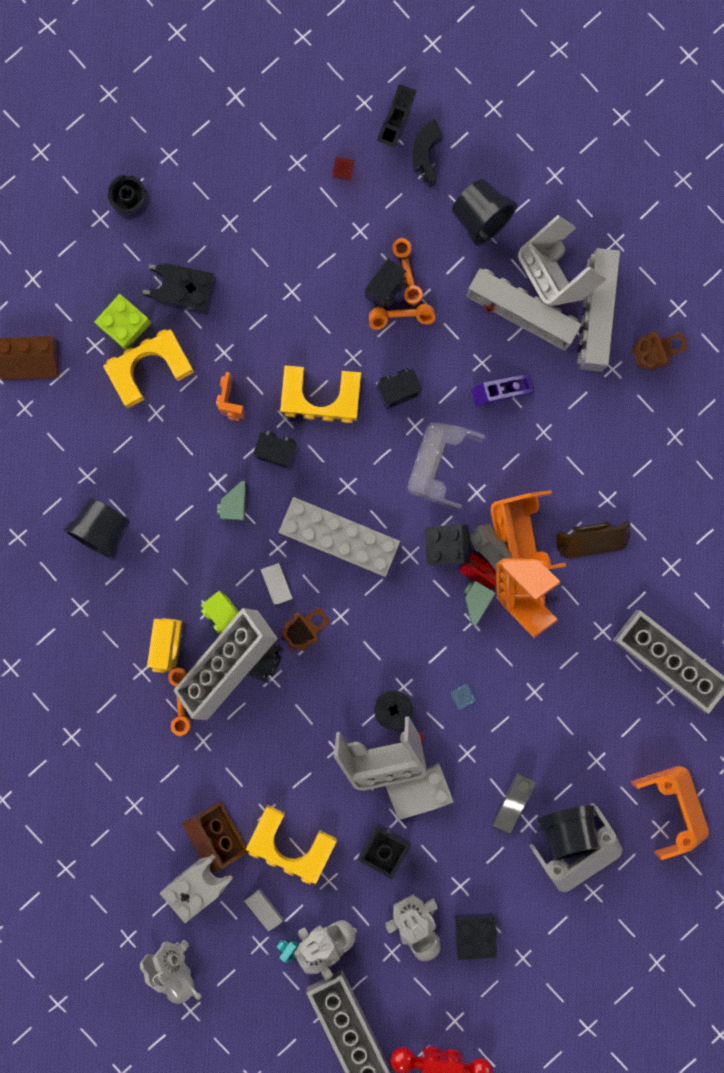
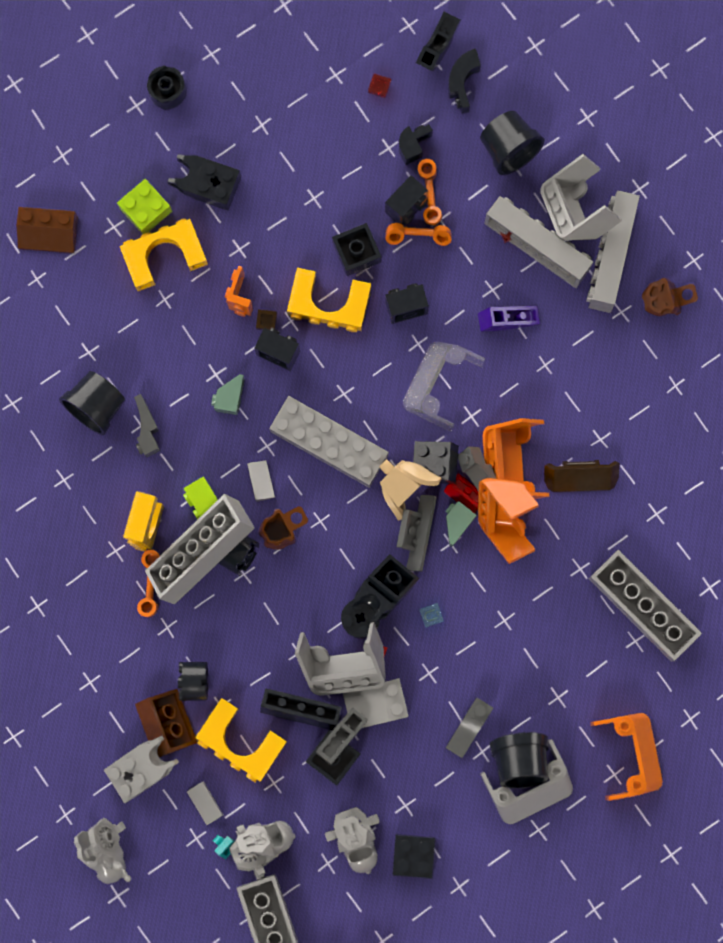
camera: 15 degrees right, 5 degrees down
none -> dark grey slope [134,394,160,457]
none -> black brick [178,662,208,701]
none -> dark brown plate [256,309,277,330]
none -> black brick [260,688,342,731]
none -> dark grey slope [316,707,368,765]
none -> black brick [332,223,382,276]
none -> black brick [350,554,420,623]
none -> tan torso [379,459,441,521]
none -> dark grey bracket [397,495,437,572]
none -> black brick [399,124,433,165]

